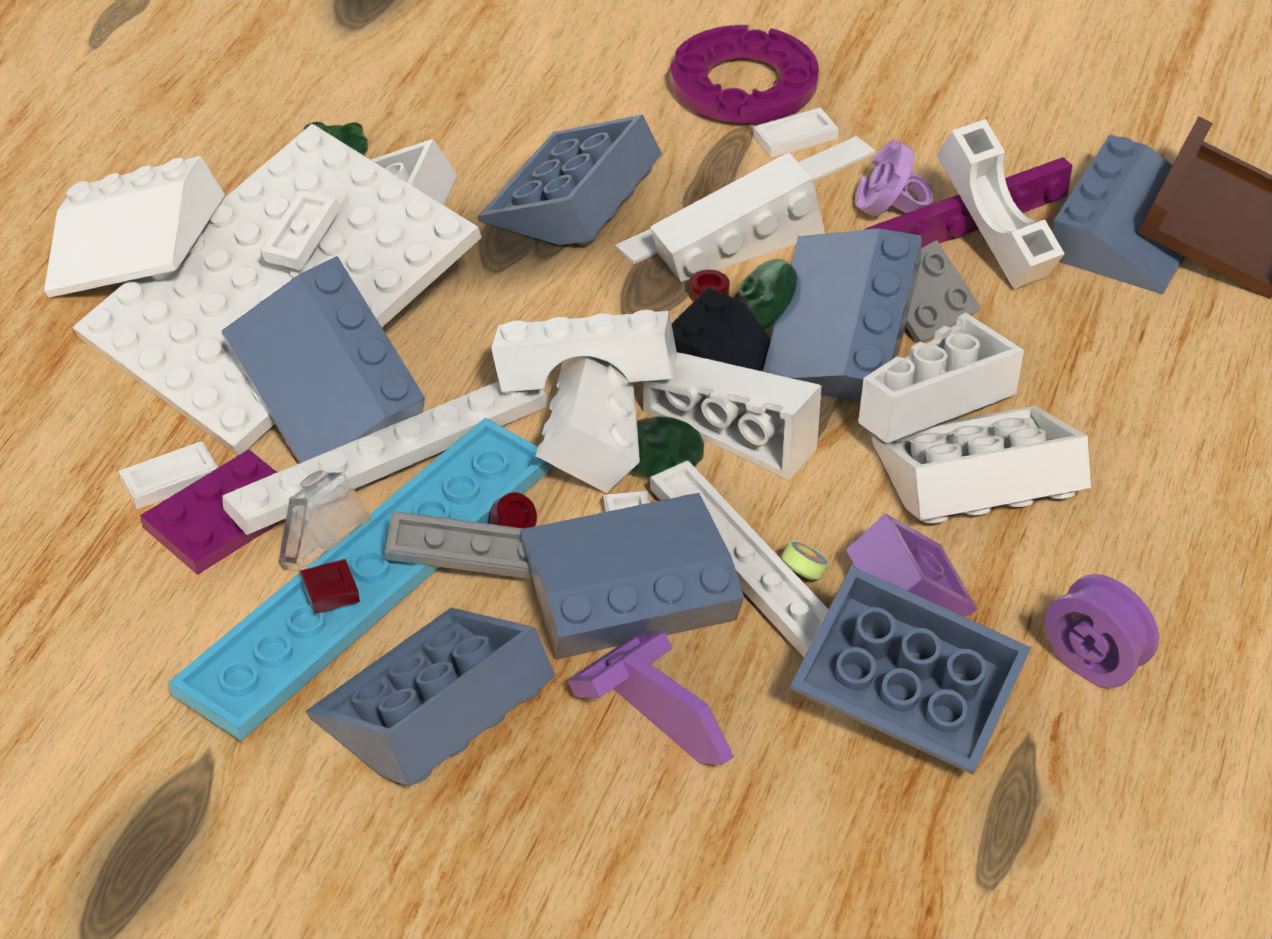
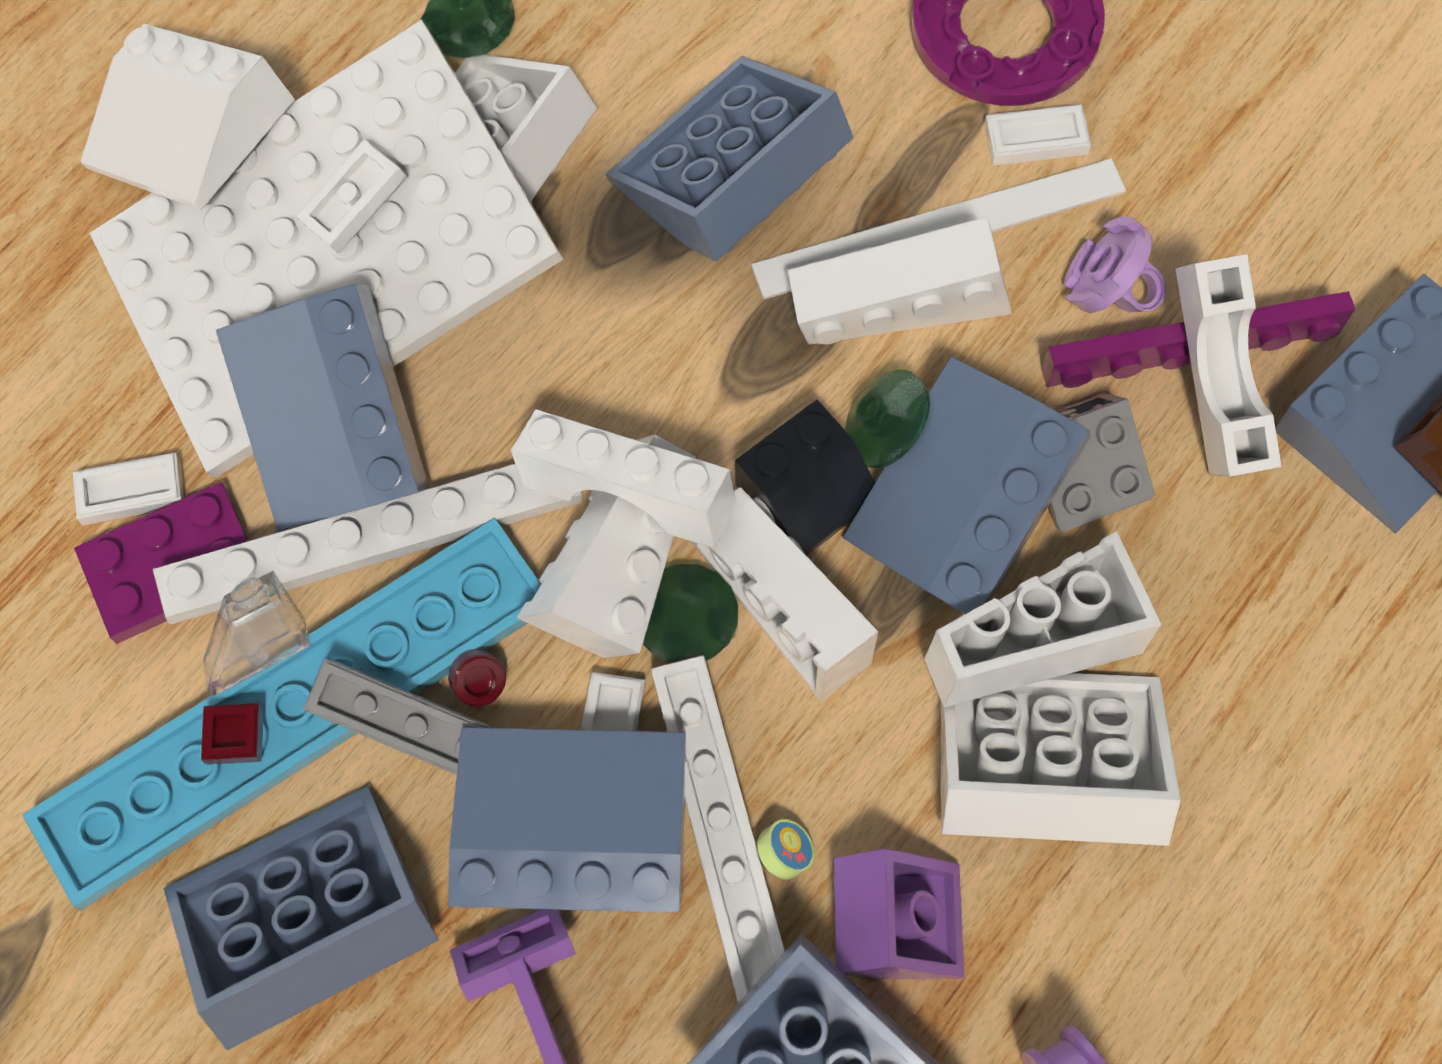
camera: 20 degrees right, 25 degrees up
dark red tile [689,269,730,302] -> none

